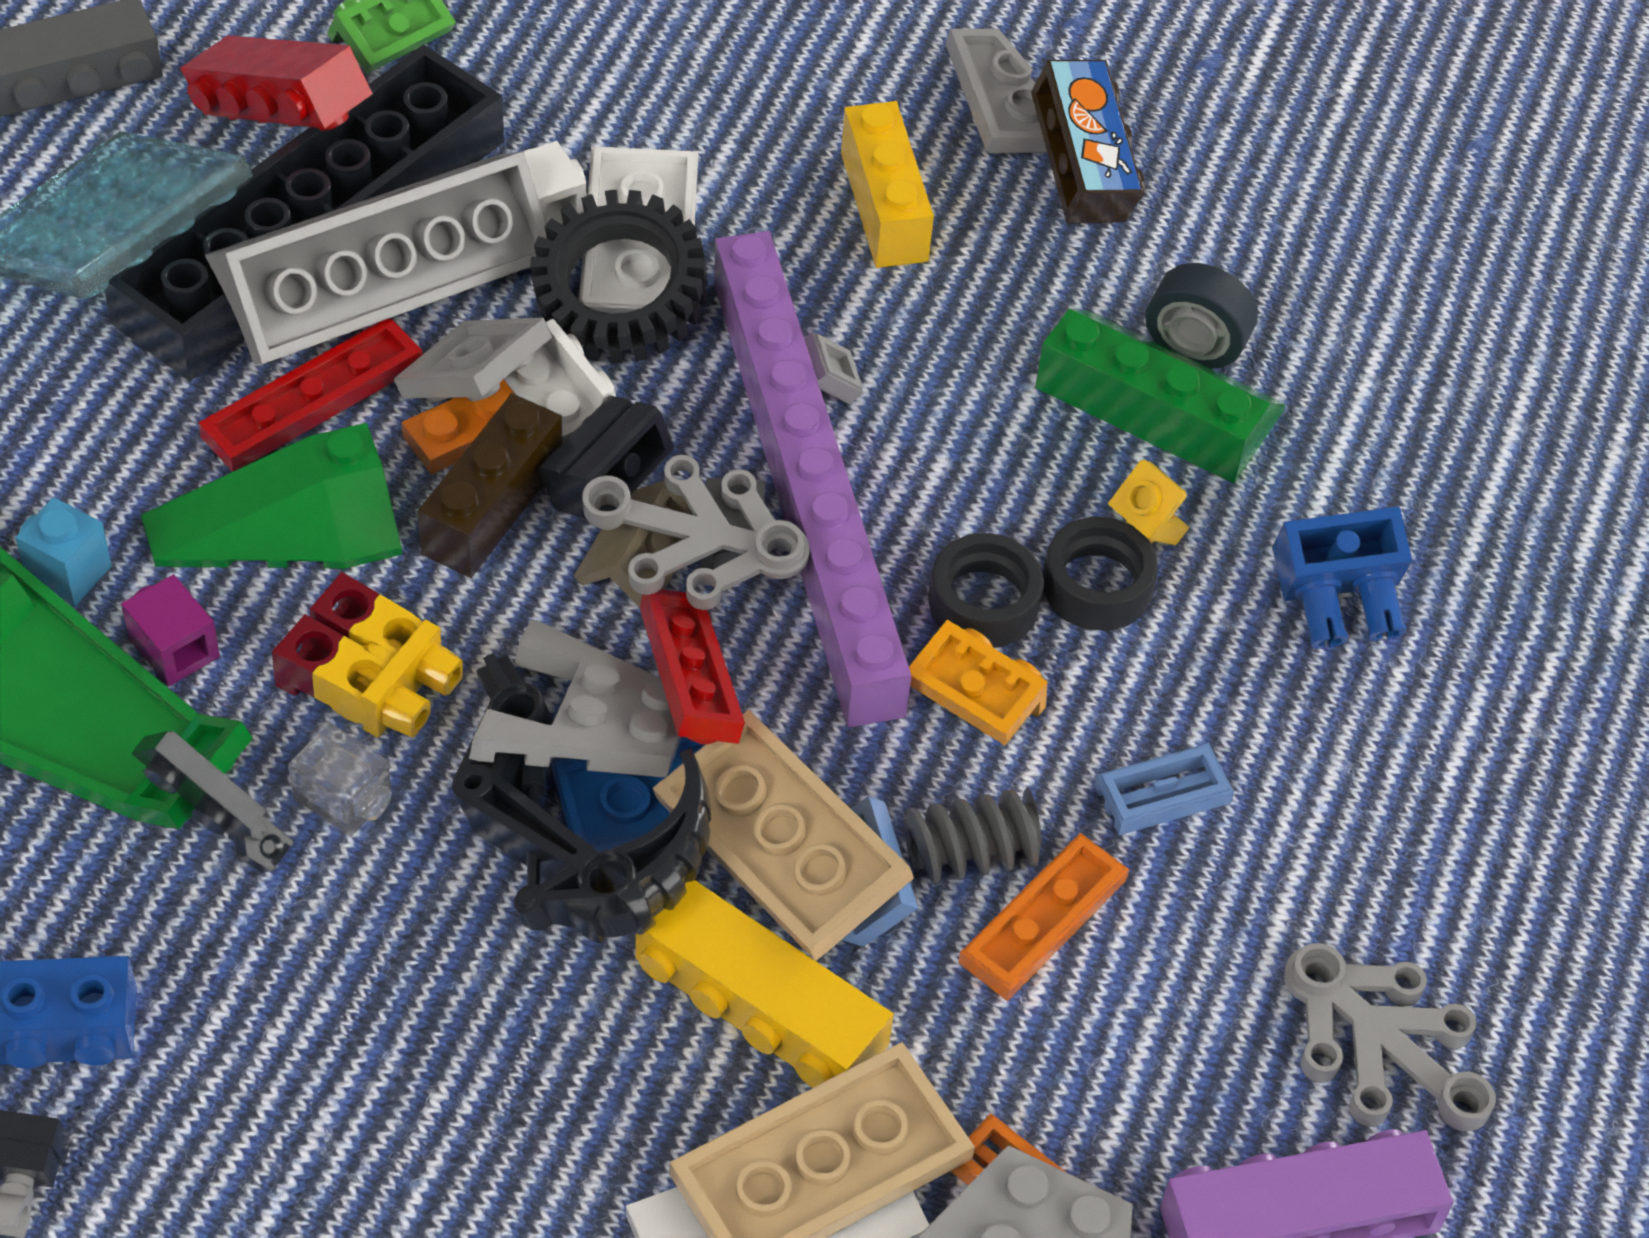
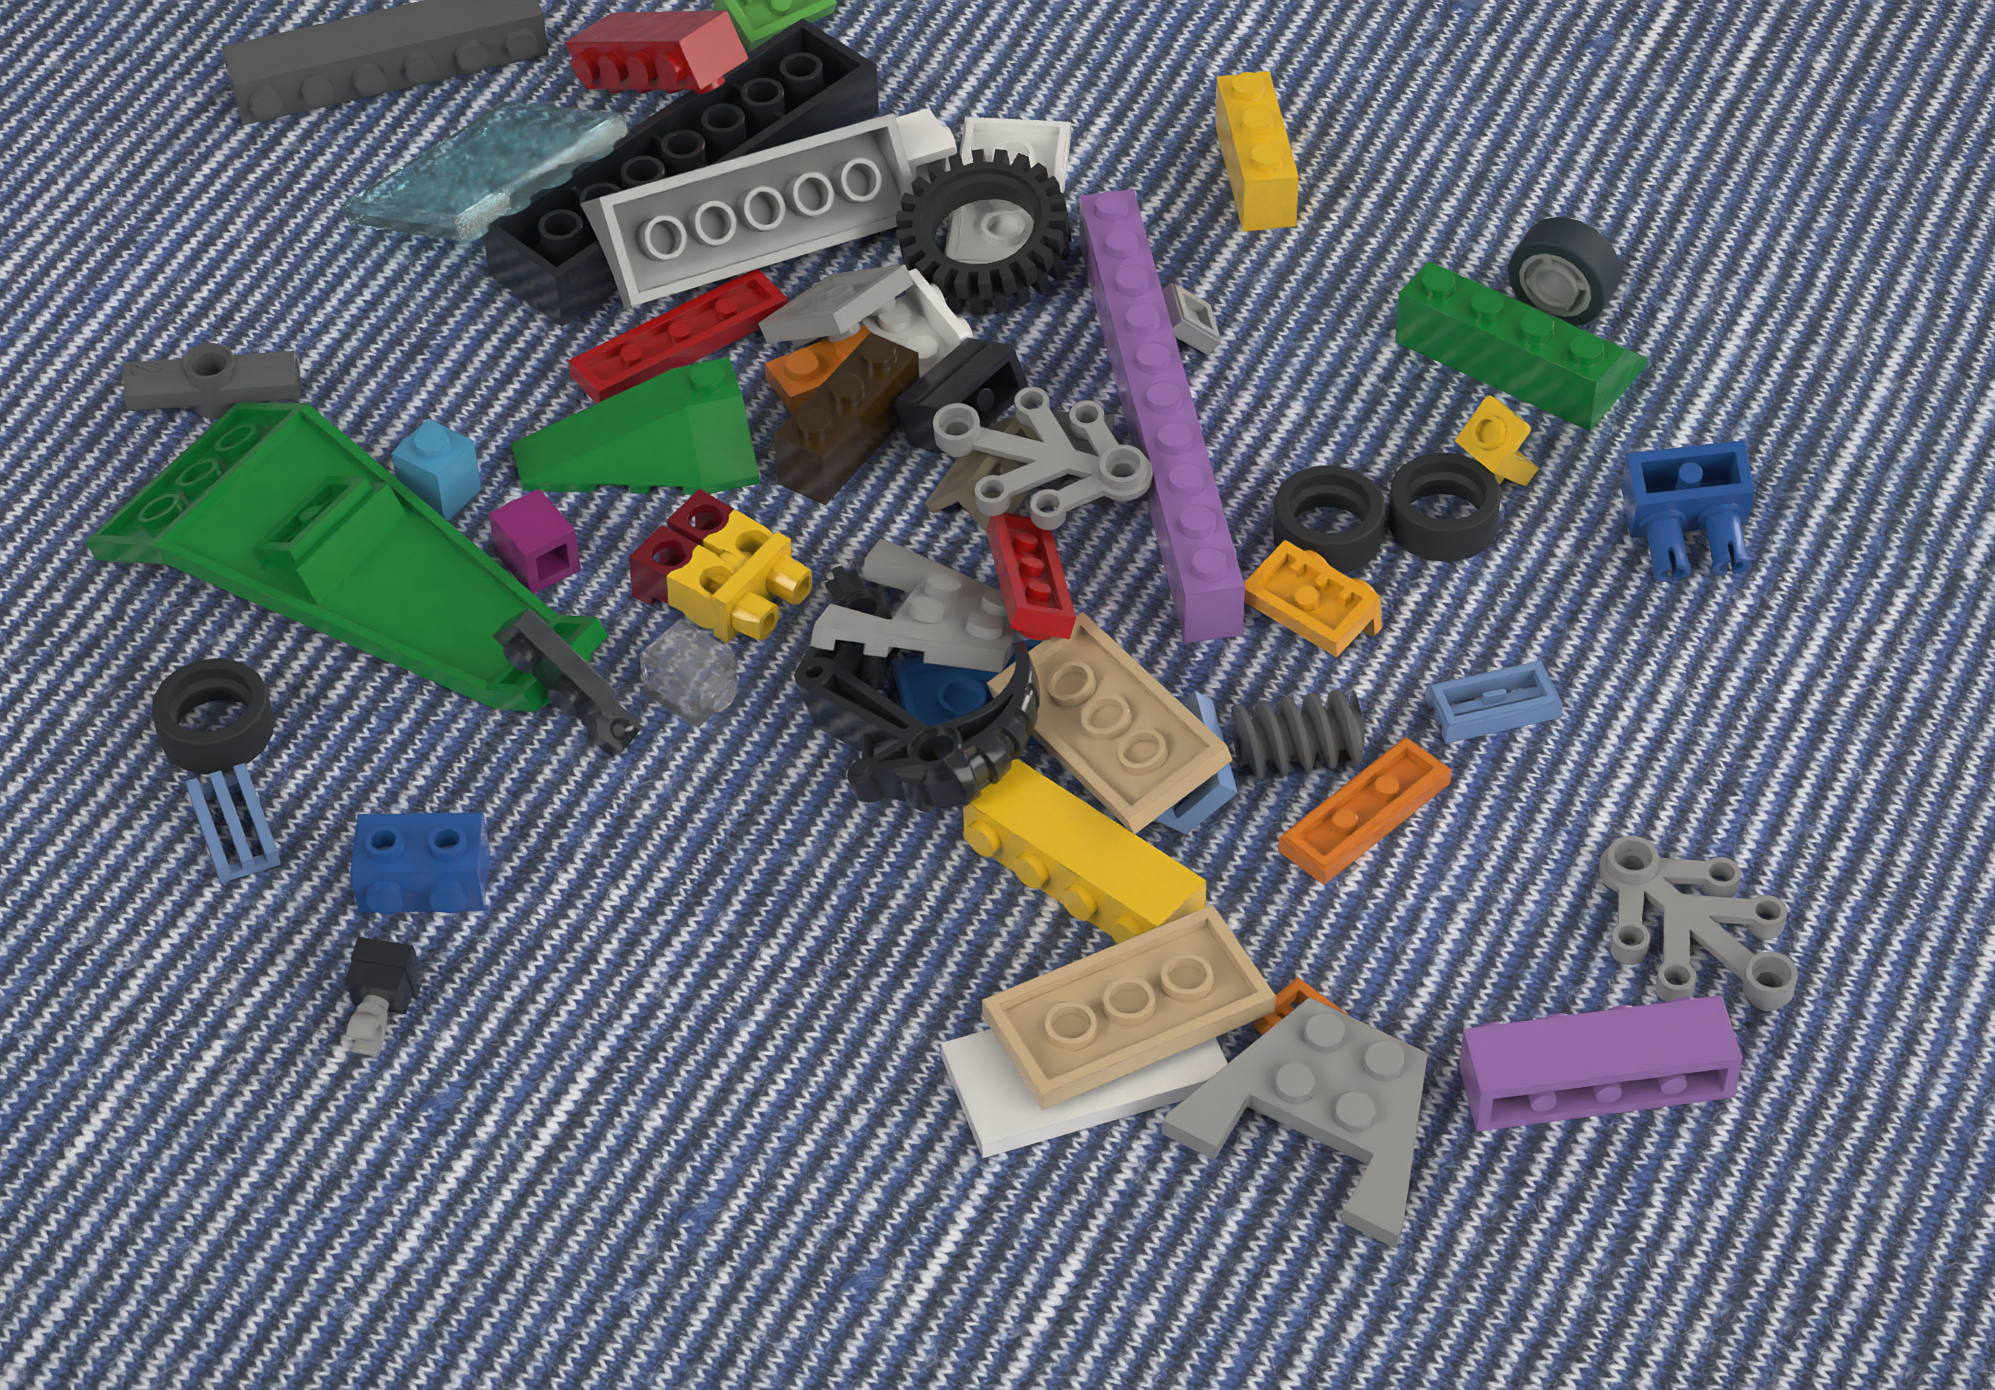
camera: 10 degrees right, 5 degrees down
light grey wing [946,29,1047,153] -> none
brick [1031,60,1145,224] -> none

